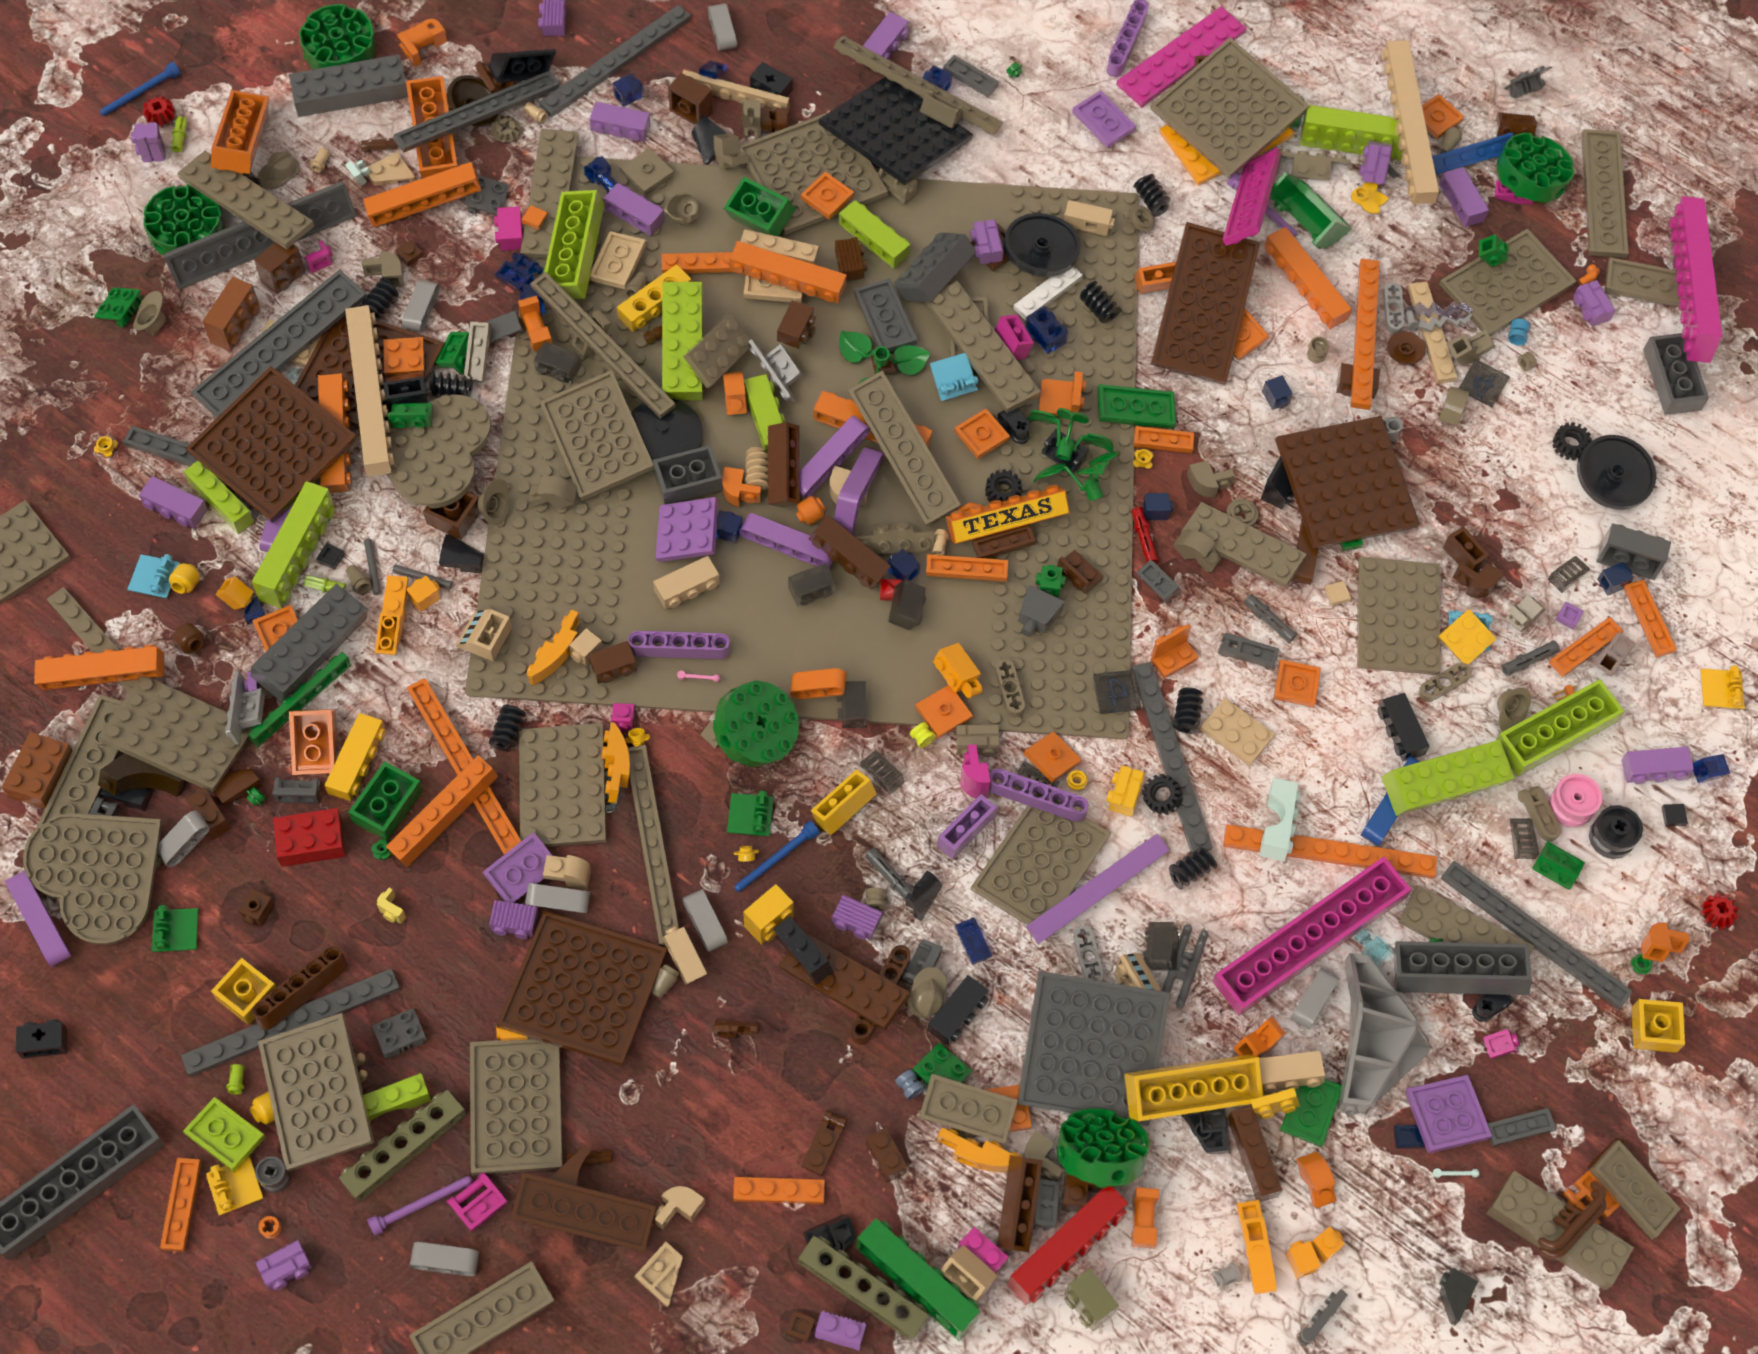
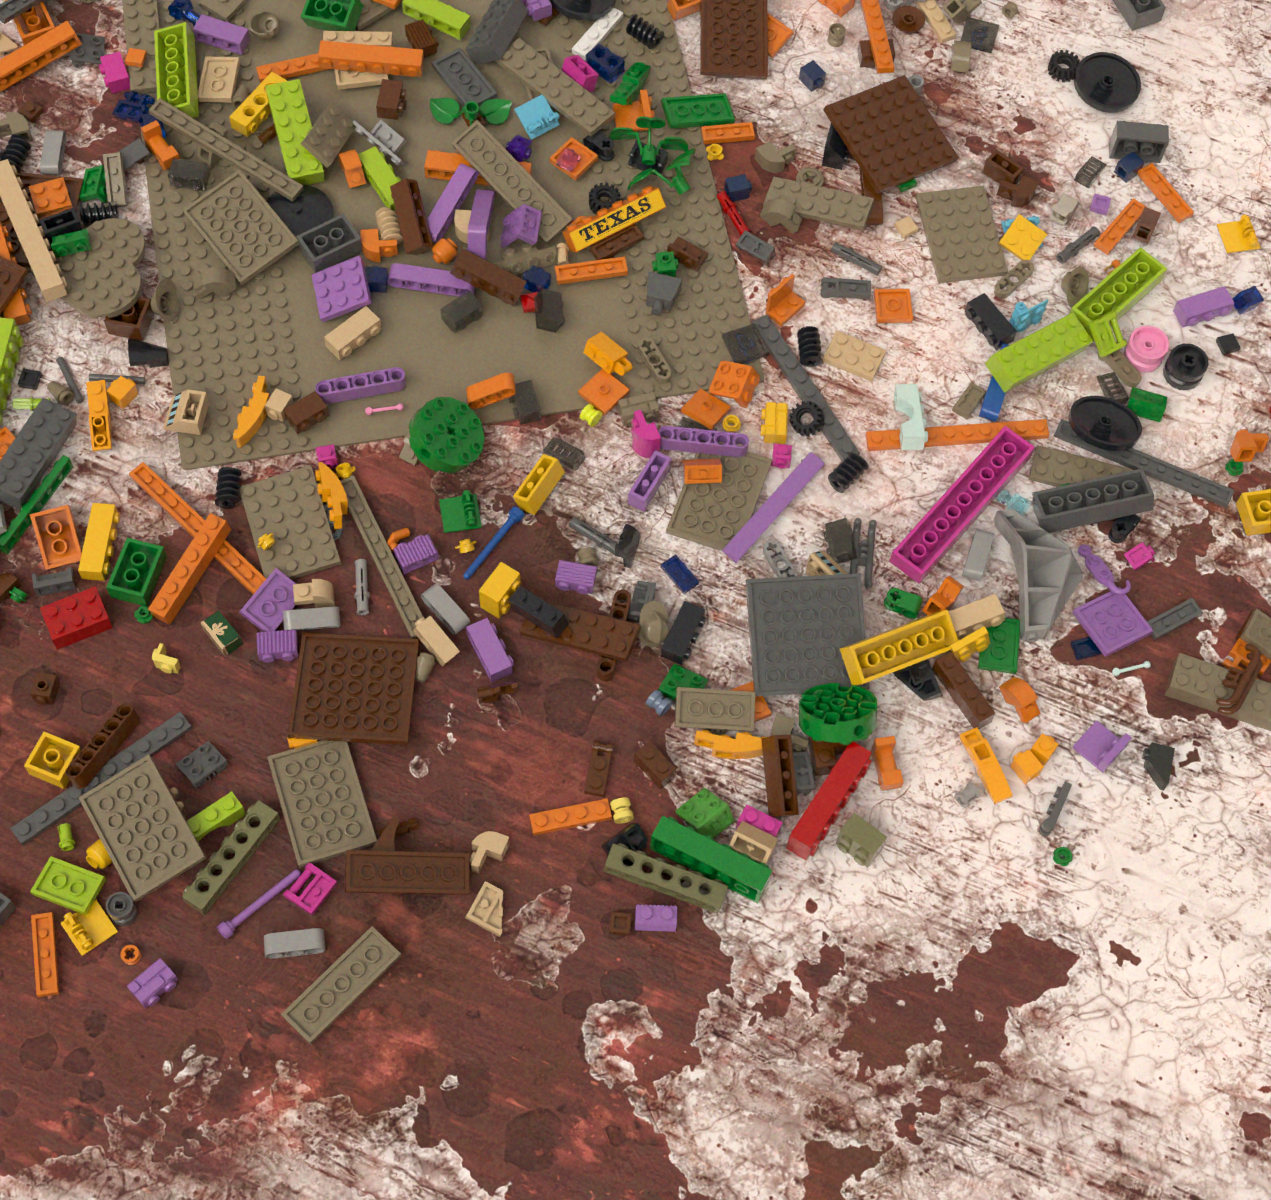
camera: 15 degrees left, 0 degrees up
none -> dark green piece [201,610,243,657]
none -> yellow plate [258,533,276,551]
none -> light grey pin [354,559,370,616]
none -> orange arm [387,528,410,552]
none -> medium lavender brick [394,534,439,574]
none -> medium lavender brick [466,618,514,683]
none -> medium lavender bracket [500,204,542,248]
none -> dark purple brick [505,135,532,162]
none -> clear pink tile [557,148,580,172]
none -> green slope [610,62,651,105]
none -> light yellow wheel [610,797,634,824]
none -> bright green bracket [675,788,735,838]
none -> orange panel [683,458,722,484]
none -> orange bracket [709,361,760,408]
none -> dark pink bracket [771,443,792,469]
none -> green piece [884,588,923,619]
none -> dark tan plate [952,382,987,420]
none -> medium azure hinge [1010,299,1049,332]
none -> black dish [1068,396,1142,451]
none -> medium lavender bracket [1073,721,1132,773]
none -> medium lavender piece [1078,544,1131,595]
none -> lime plate [1088,311,1127,357]

